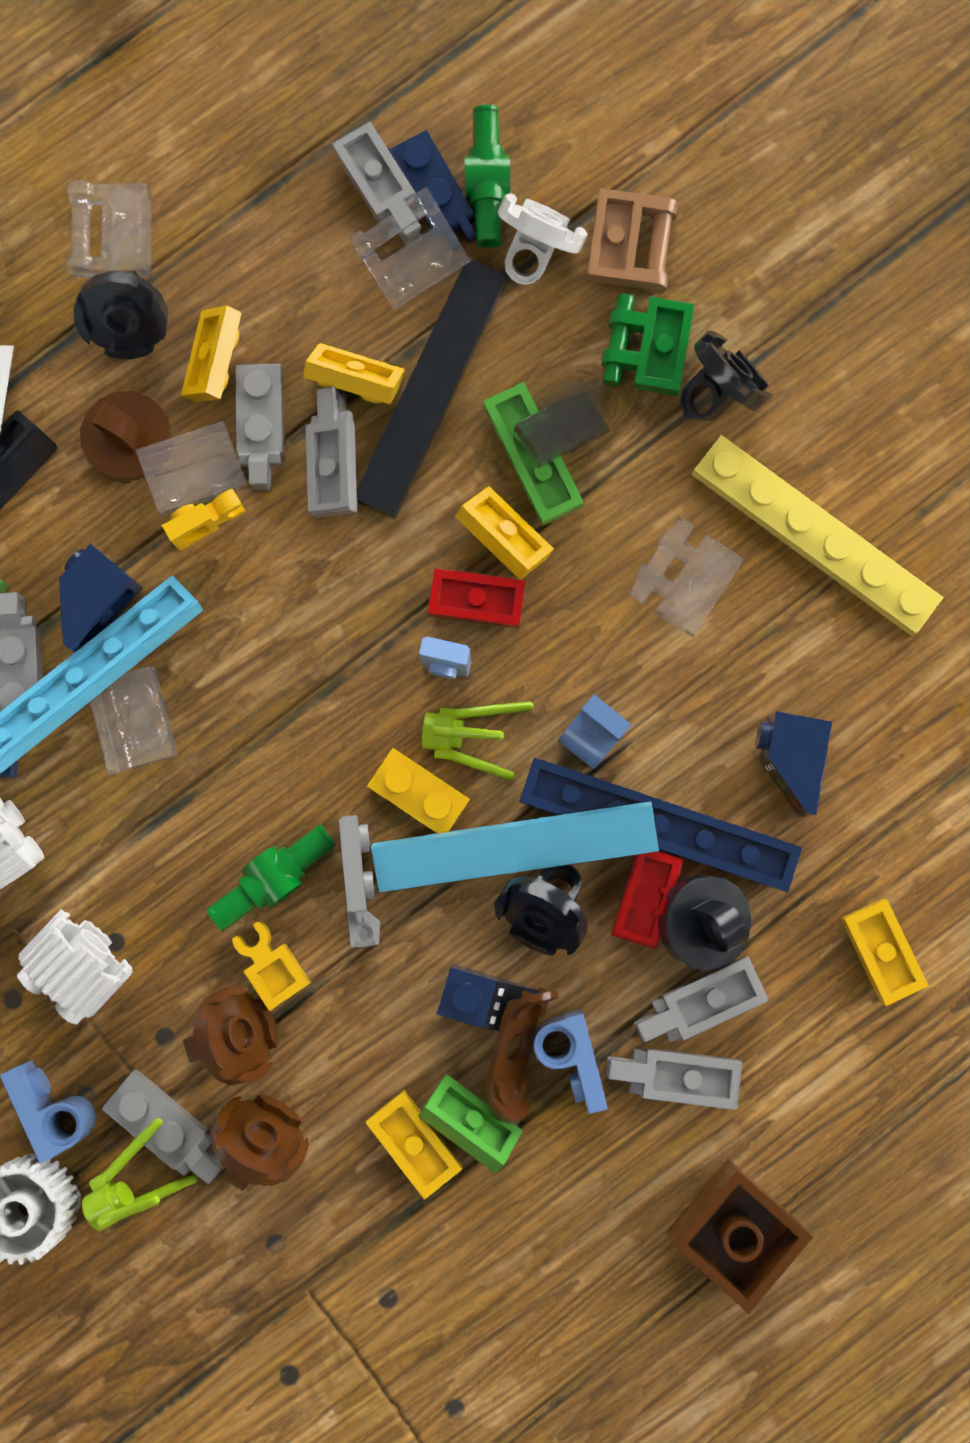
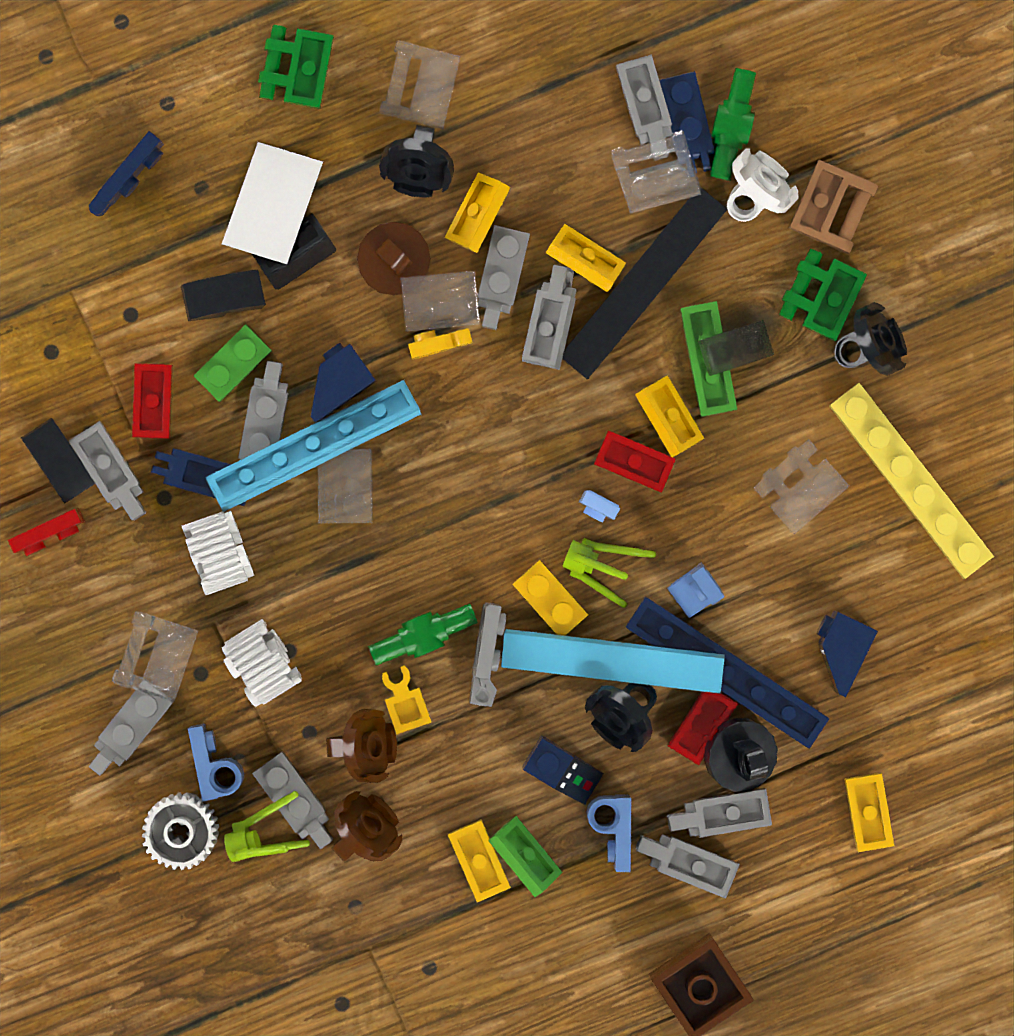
camera: 10 degrees right, 5 degrees up
reddish brown piece [486,988,559,1124] -> none

